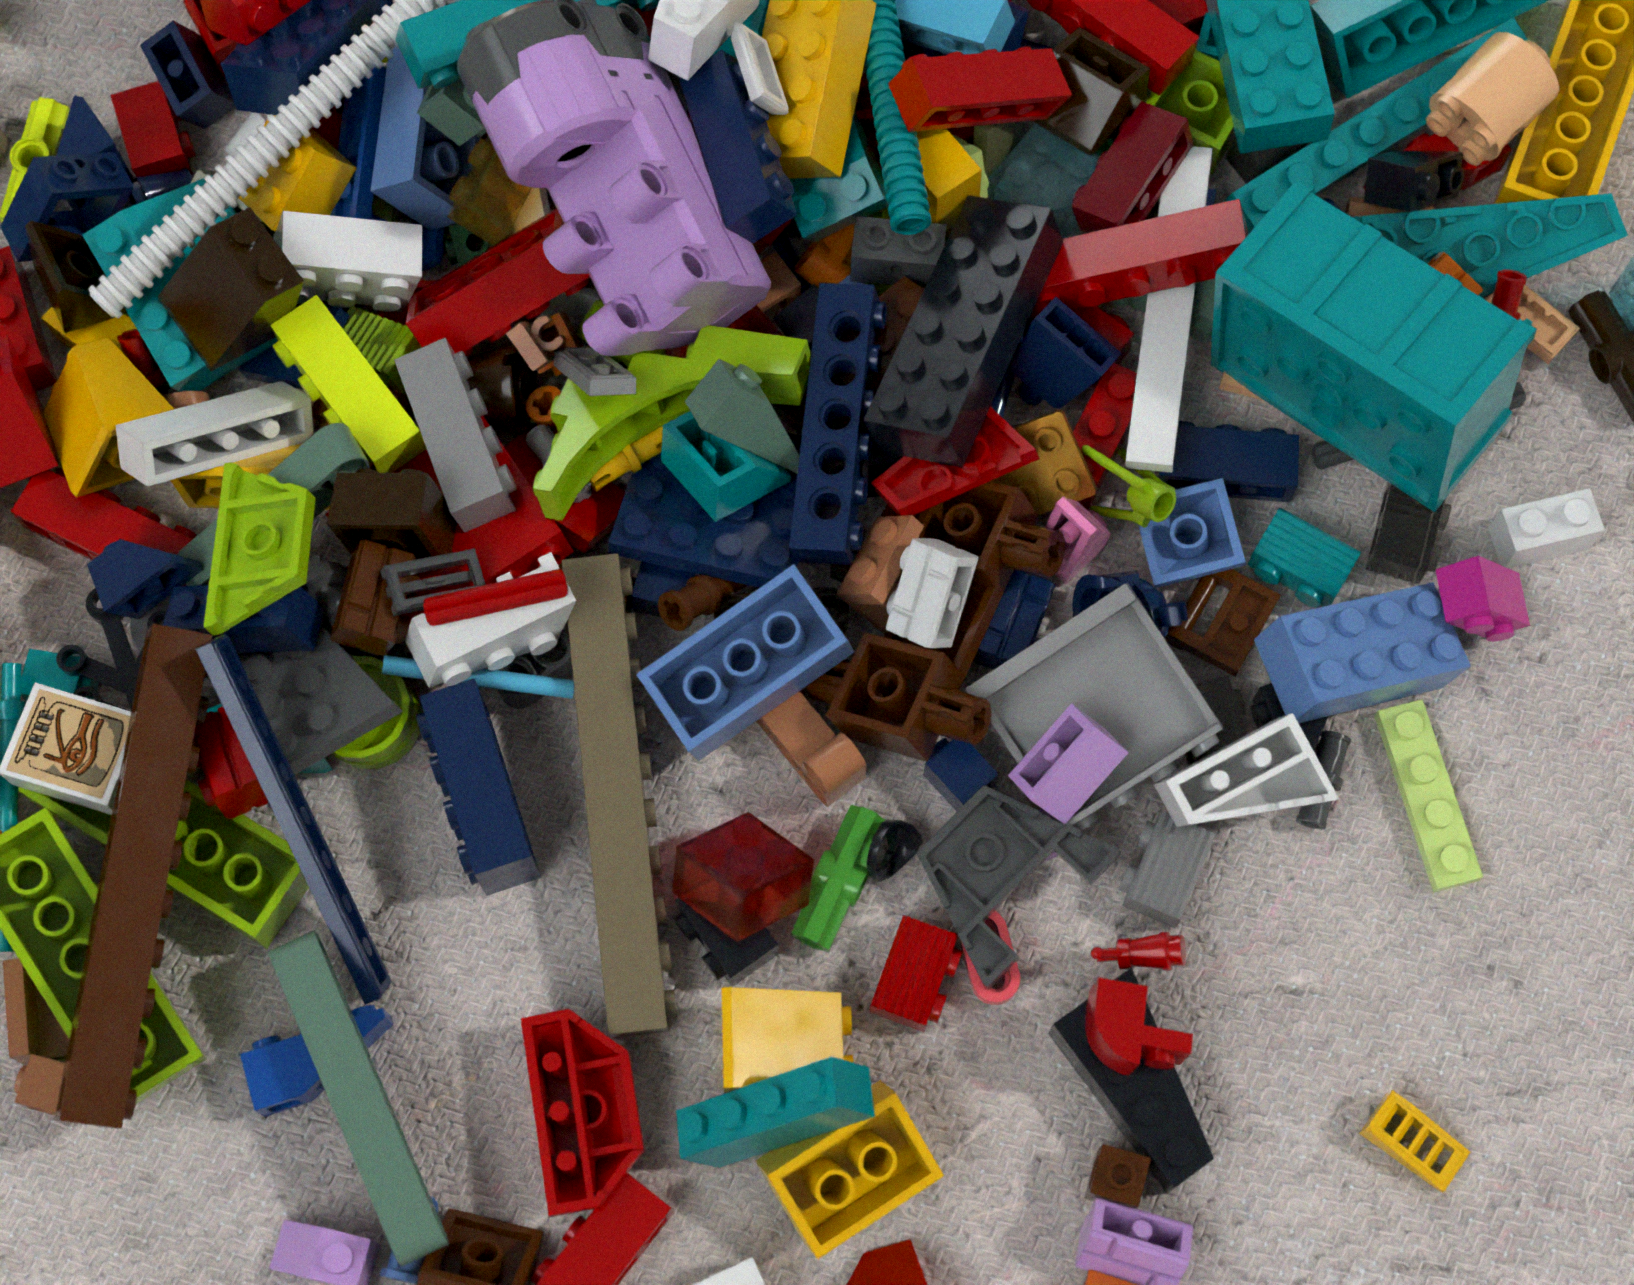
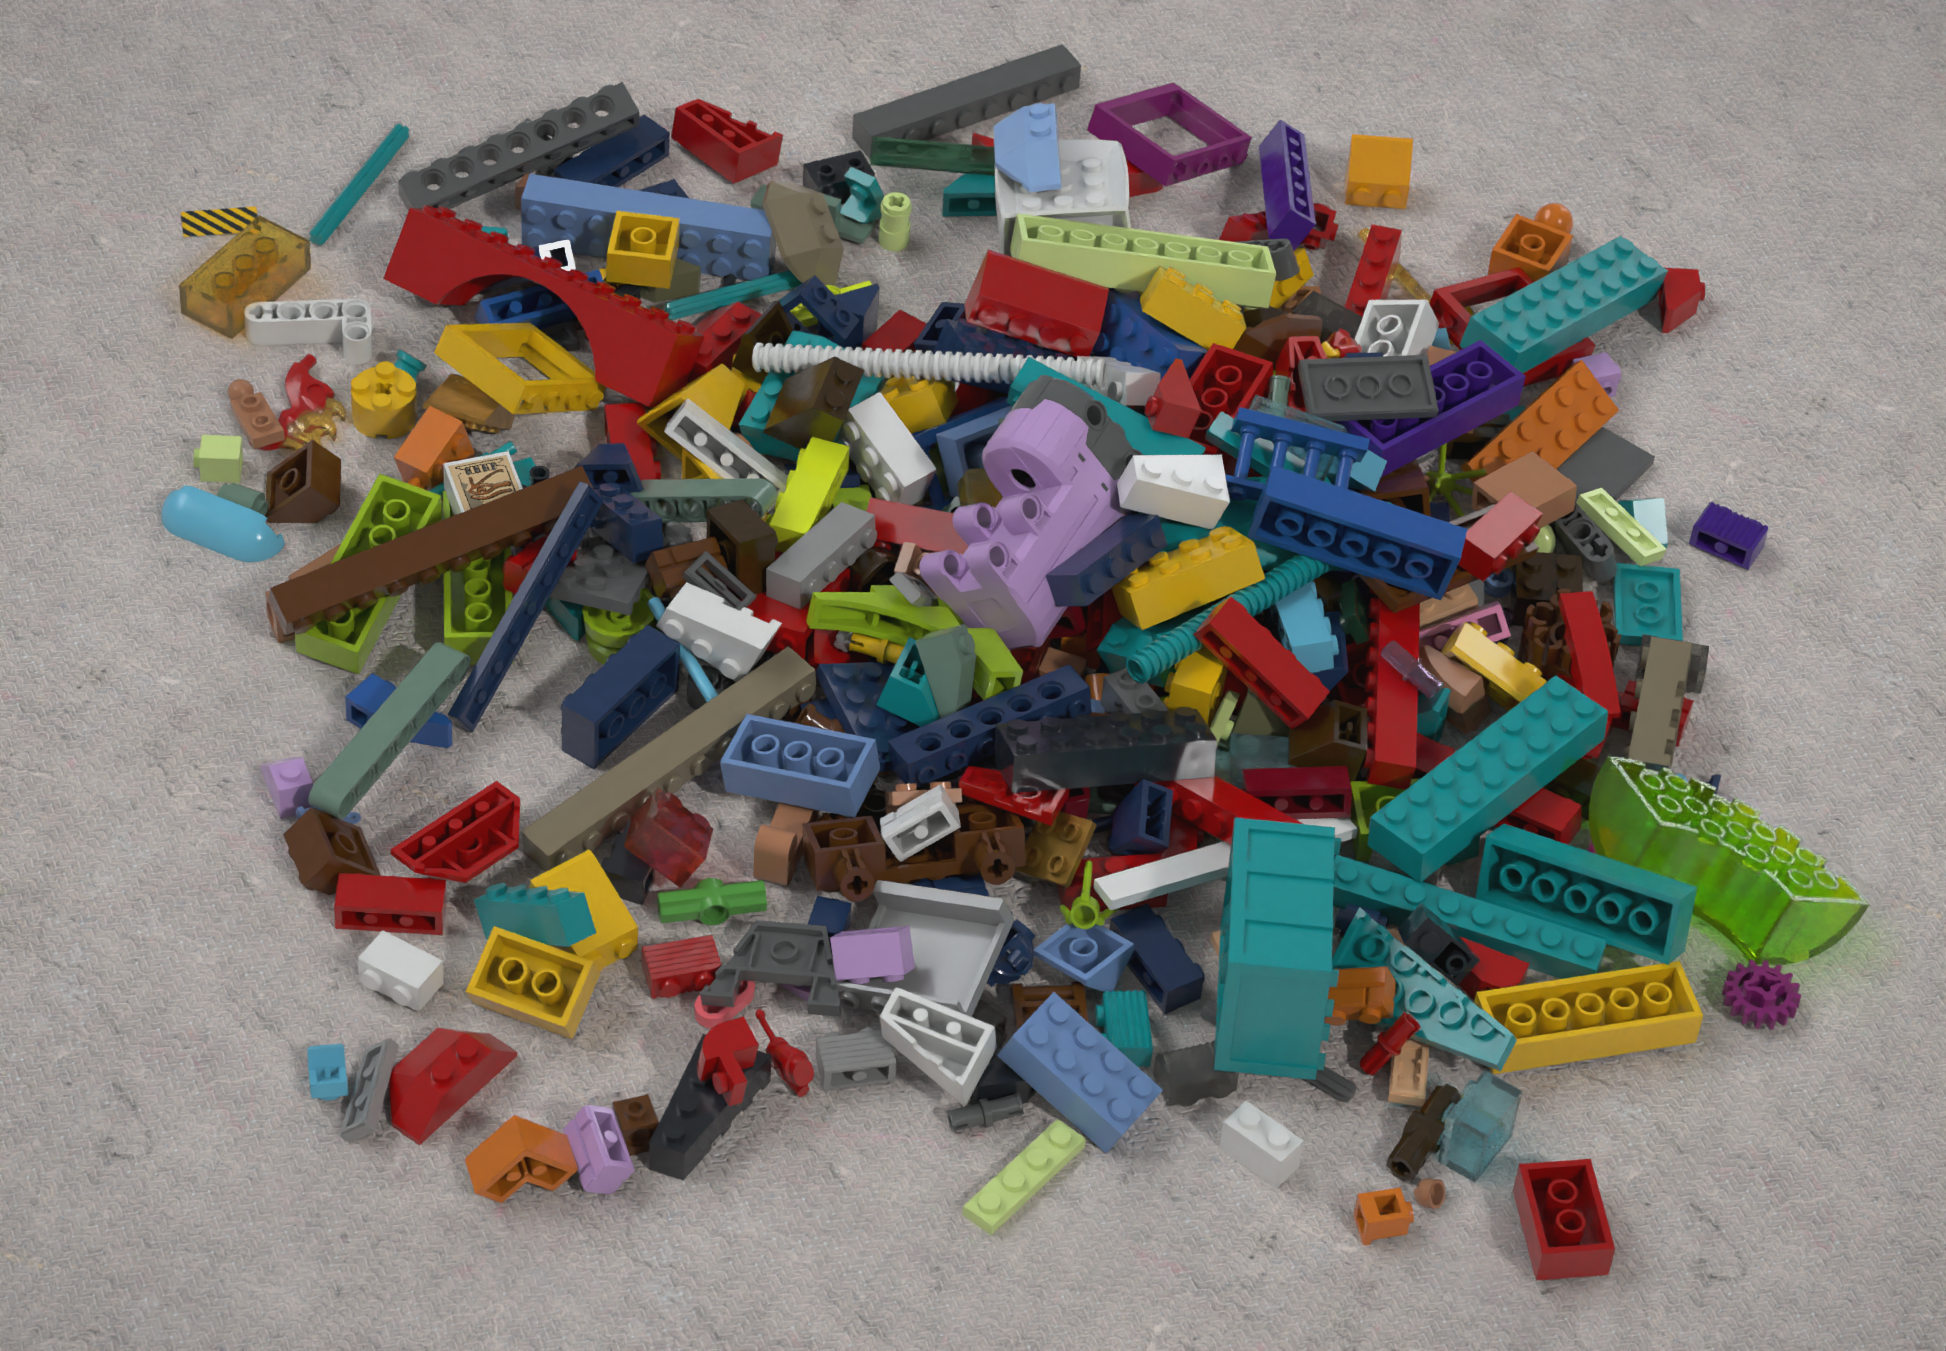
camera: 50 degrees right, 25 degrees down
lime wing [203,462,316,635] -> none
red axle [423,569,568,626] -> none
white tile [730,22,789,115] -> none
black piece [866,819,923,882] -> none
bright pink slope [1045,497,1111,585] -> none
yellow slope [1359,1090,1470,1193] -> none
light nougat cylinder [1426,32,1559,166] -> none
dark pink brick [1435,555,1530,642] -> none

